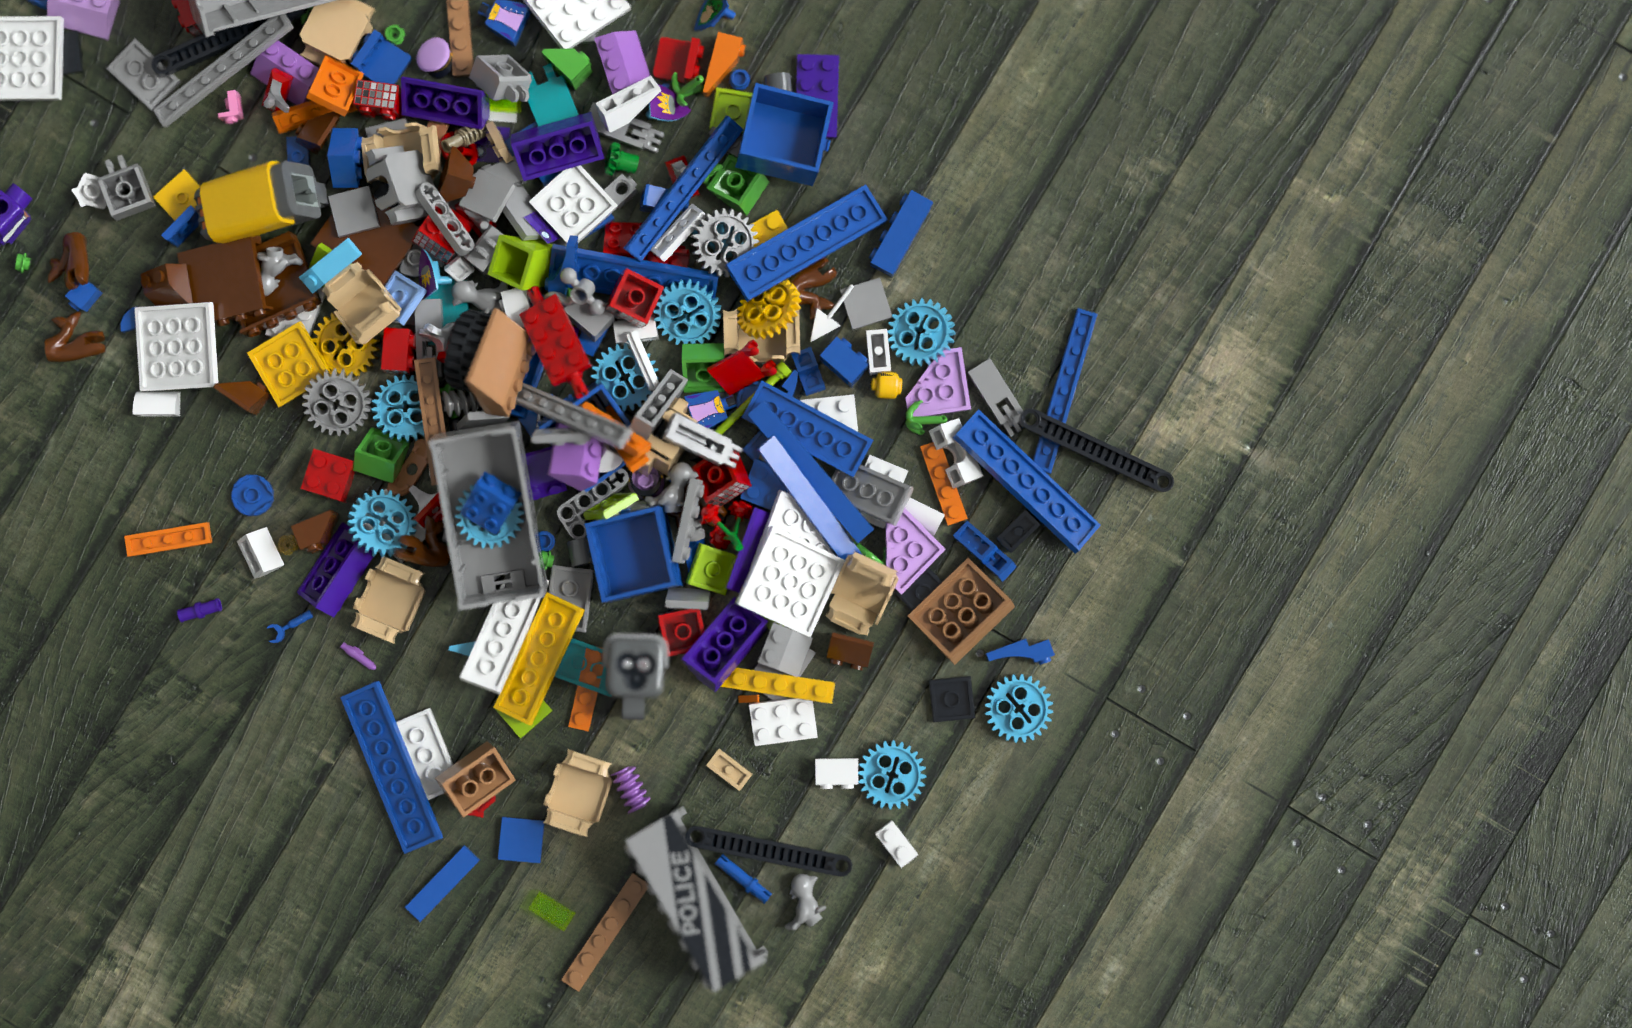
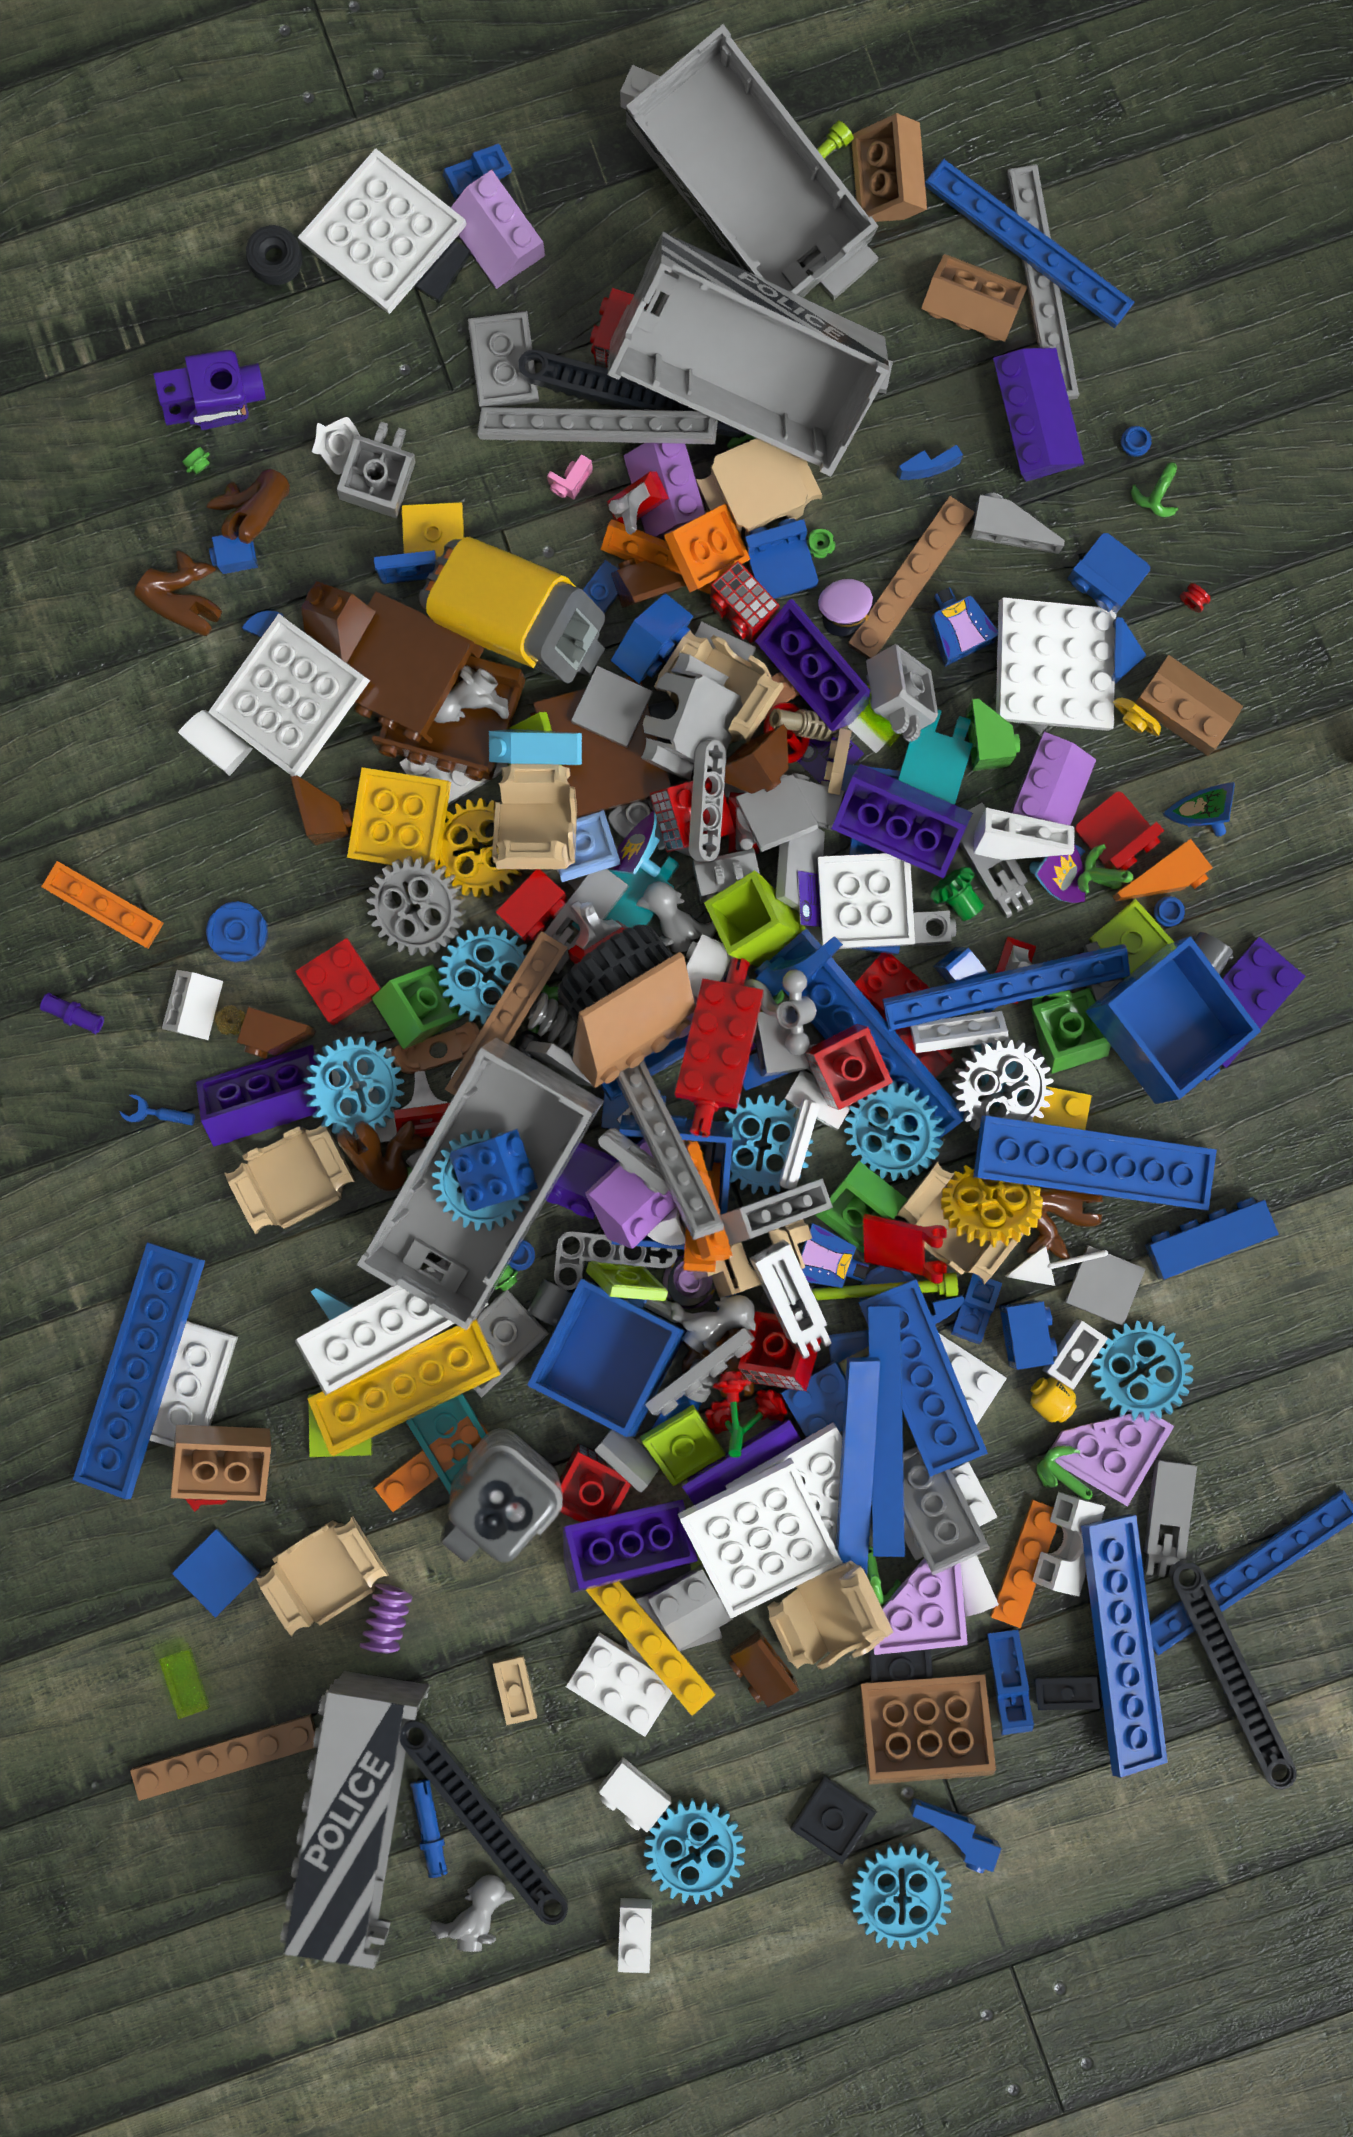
camera: 35 degrees right, 0 degrees up
medium lavender piece [340,642,376,670] -> none
blue tile [405,846,480,922] -> none
white tile [444,255,474,282] -> none
orange piece [738,695,759,703] -> none

